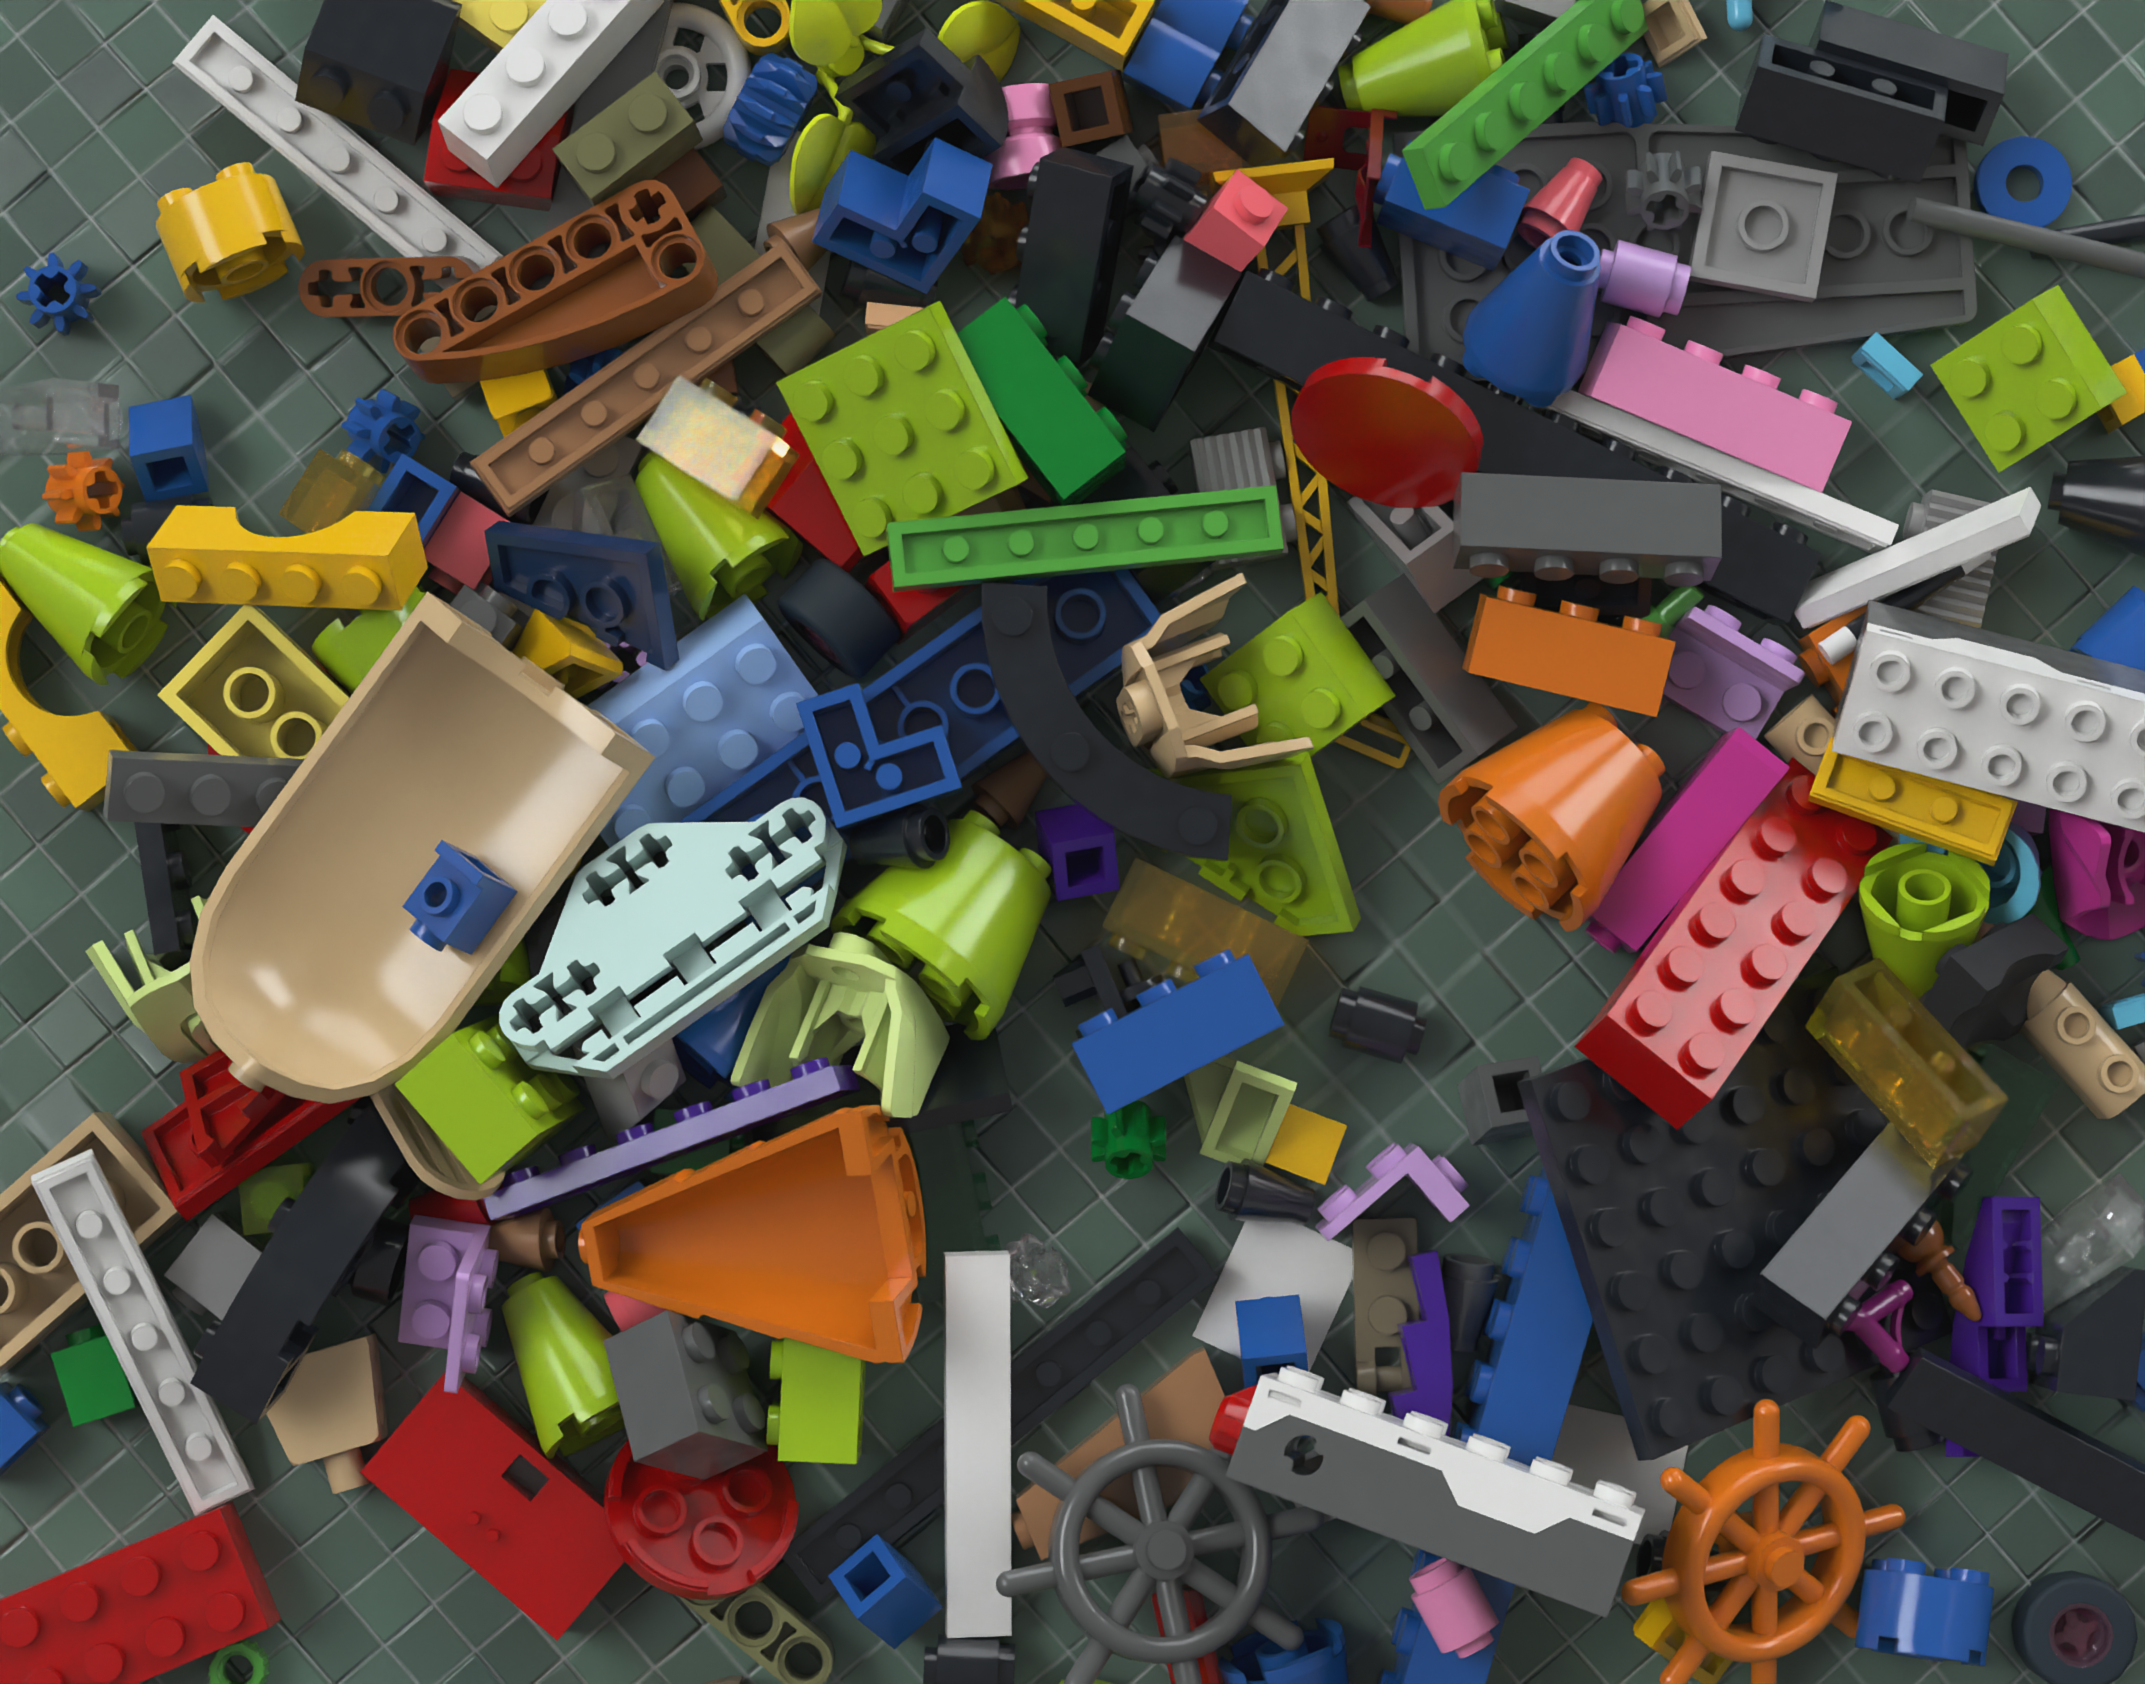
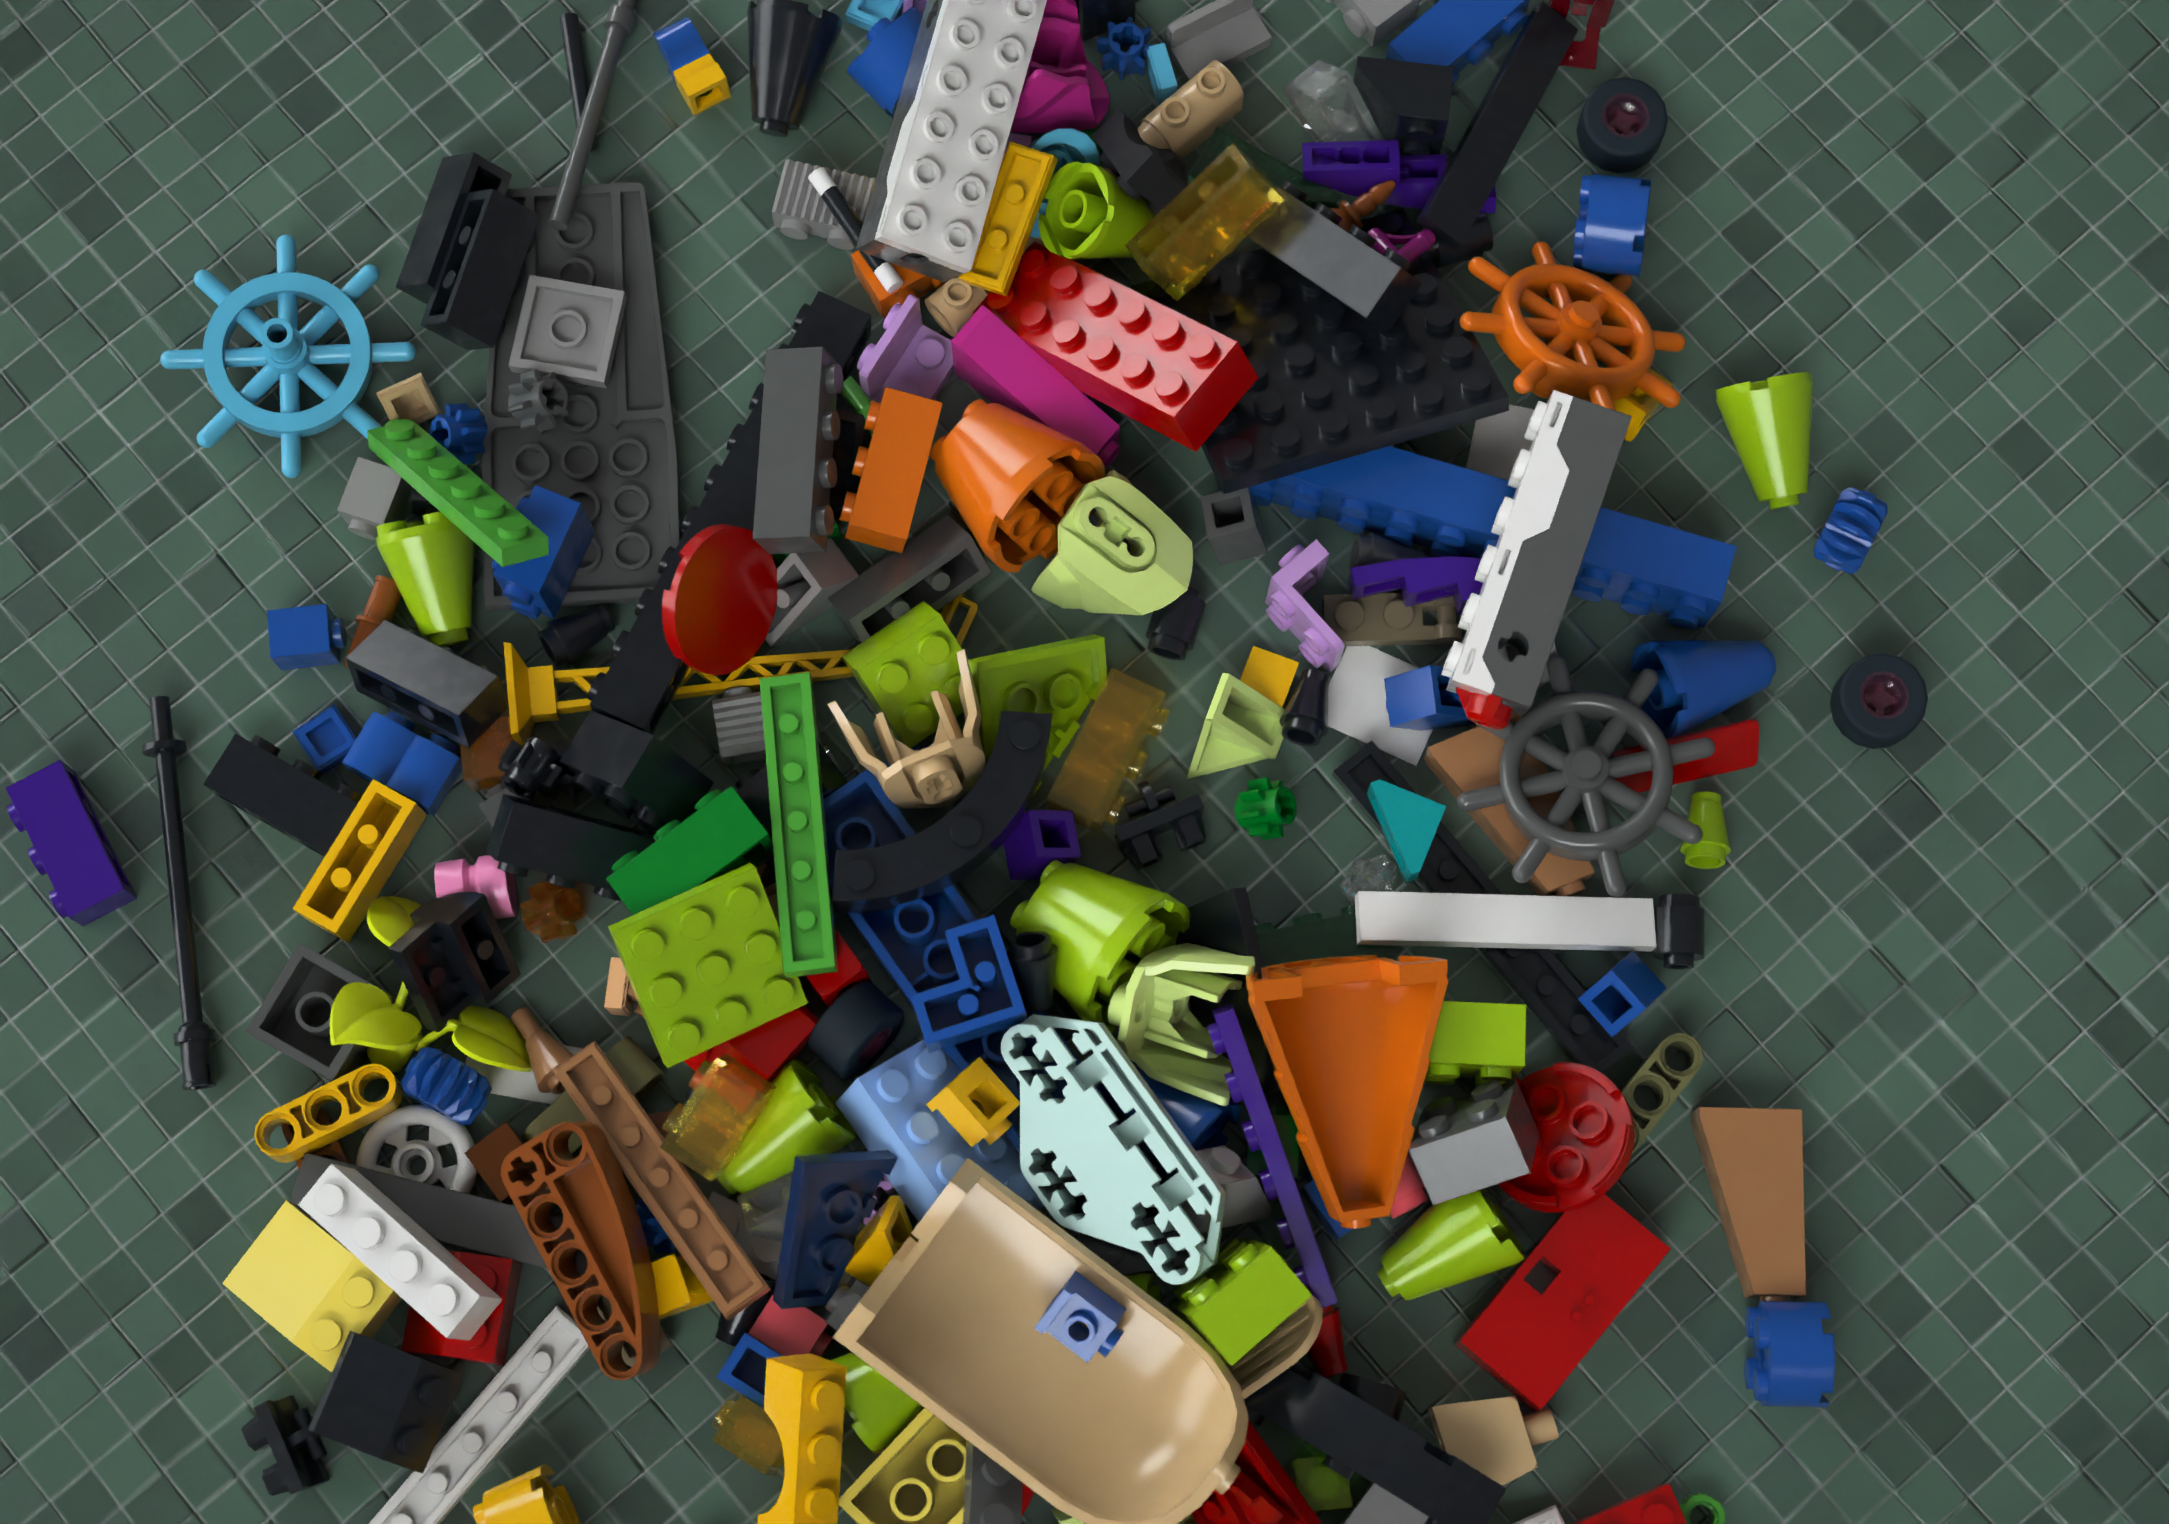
camera: 85 degrees left, 10 degrees down
dark orange beam [298,256,481,317] -> none
blue gear [341,389,425,474] -> none
lavender bracket [398,1215,499,1393] -> none
medium nougat cone [488,1208,565,1272] -> none
olive brick [552,71,703,206] -> none
blue brick [812,137,993,294] -> none
black cone [840,260,938,309] -> none
medium nougat cone [971,752,1047,829] -> none
reddish brown brick [1049,69,1134,147] -> none
blue brick [1072,948,1285,1115] -> none
coral brick [1182,169,1288,272] -> none
dark red piece [1303,106,1397,248] -> none
bright pink brick [1409,1558,1499,1658] -> none
blue cone [1462,230,1601,407] -> none
coral cone [1517,157,1603,249] -> none
white tile [1528,390,1899,554] -> none
bright pink brick [1577,316,1852,493] -> none
lavender brick [1598,239,1691,318] -> none
white tile [1794,487,2041,629] -> none
medium azure tile [1851,332,1923,400] -> none
lime brick [1930,285,2127,473] -> none
blue piece [1974,136,2072,228] -> none
none -> yellow brick [926,1057,1020,1147]
none -> yellowish green piece [1031,470,1193,615]
none -> teal slope [1366,779,1446,884]

